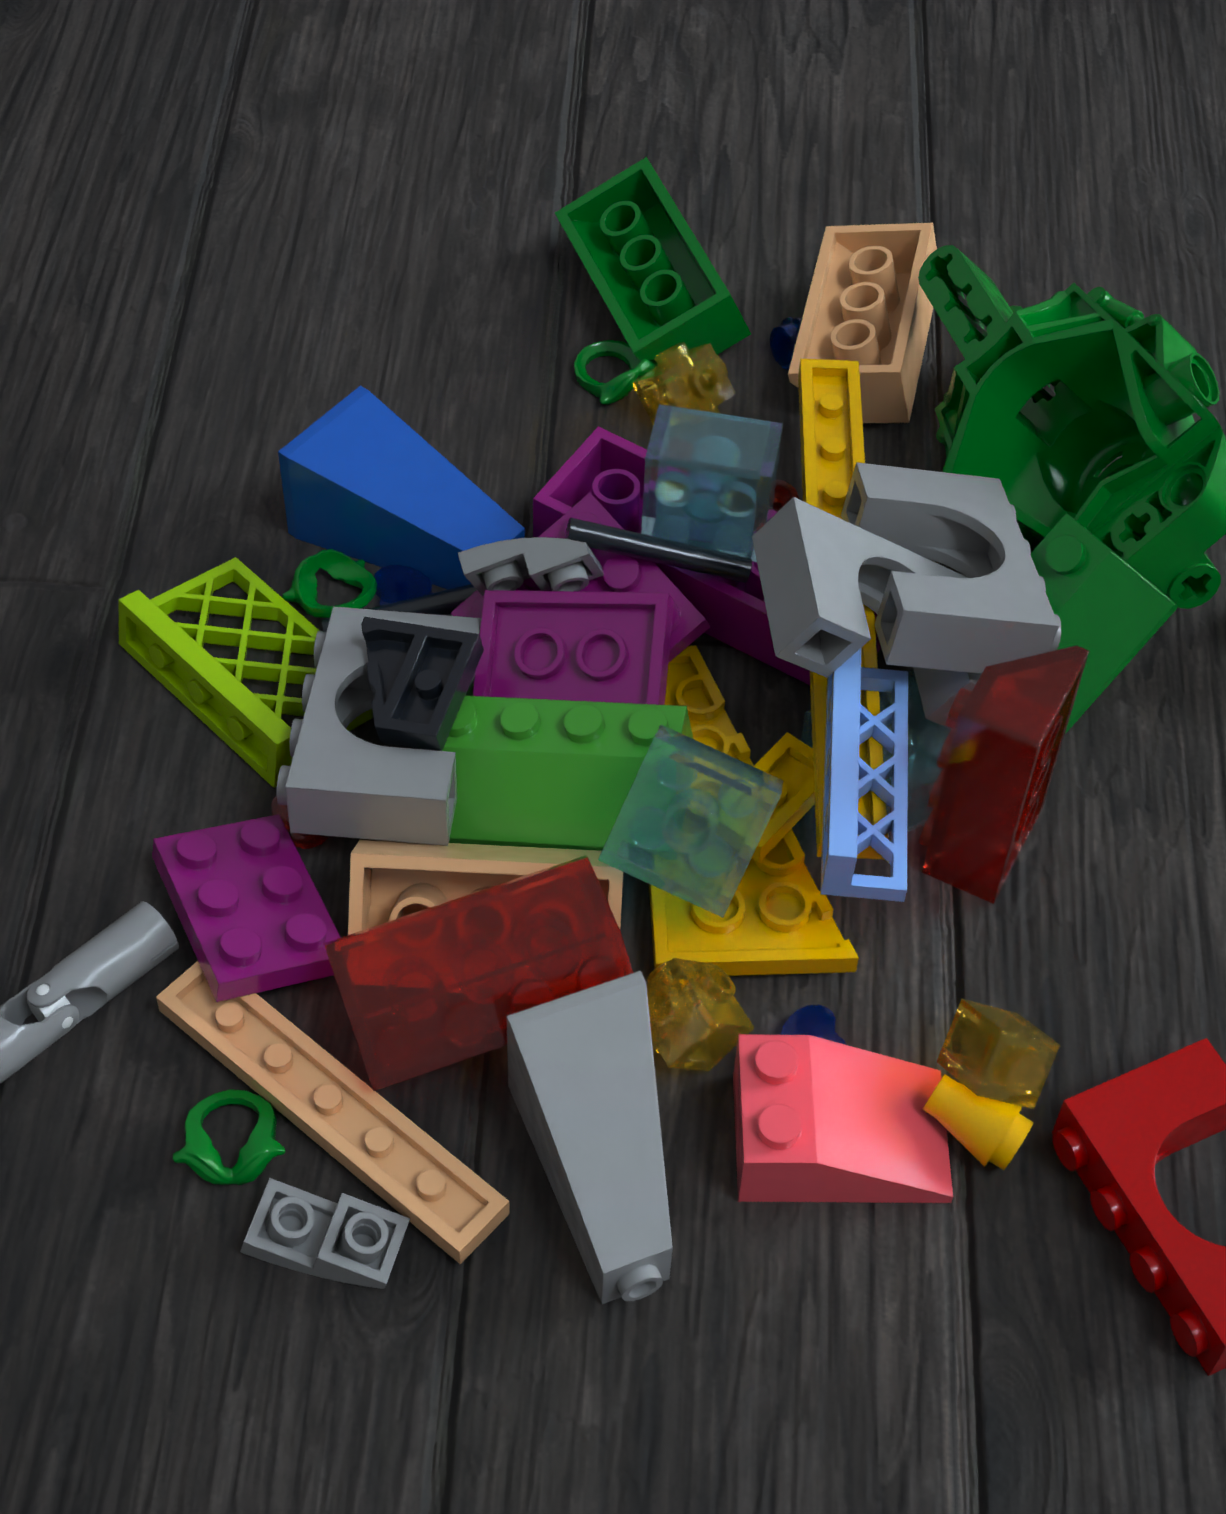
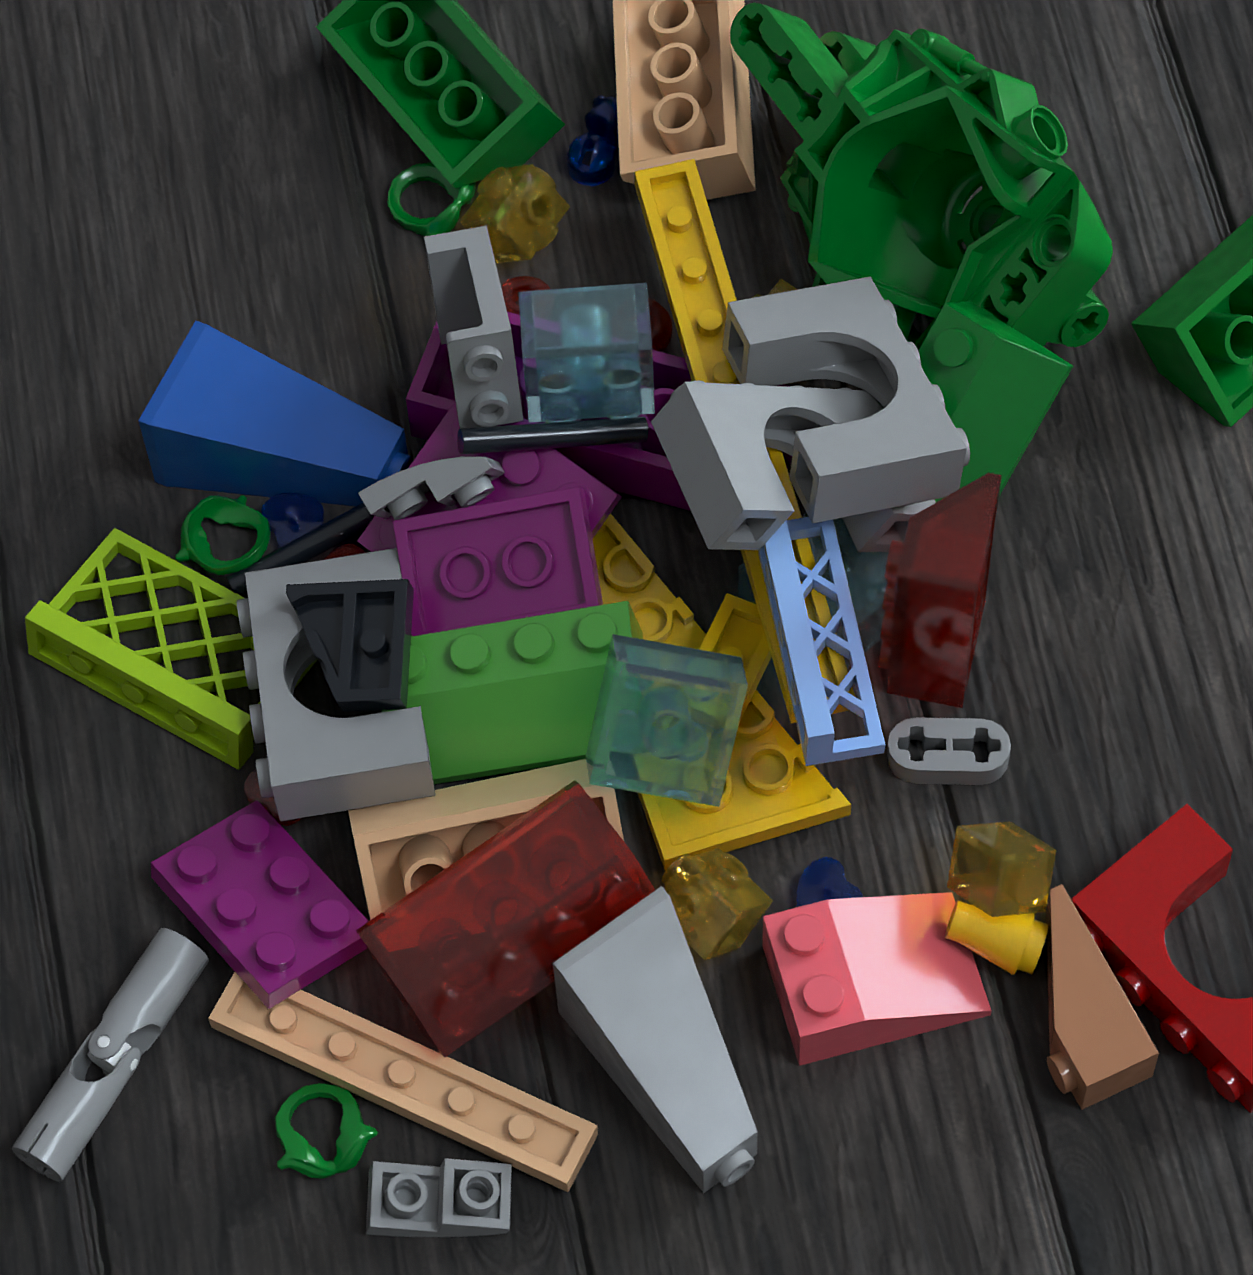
camera: 10 degrees left, 10 degrees up
none -> light grey panel [424,225,523,429]
none -> clear blue hinge [567,132,615,186]
none -> light grey beam [887,717,1011,785]
none -> nougat slope [1046,884,1159,1110]

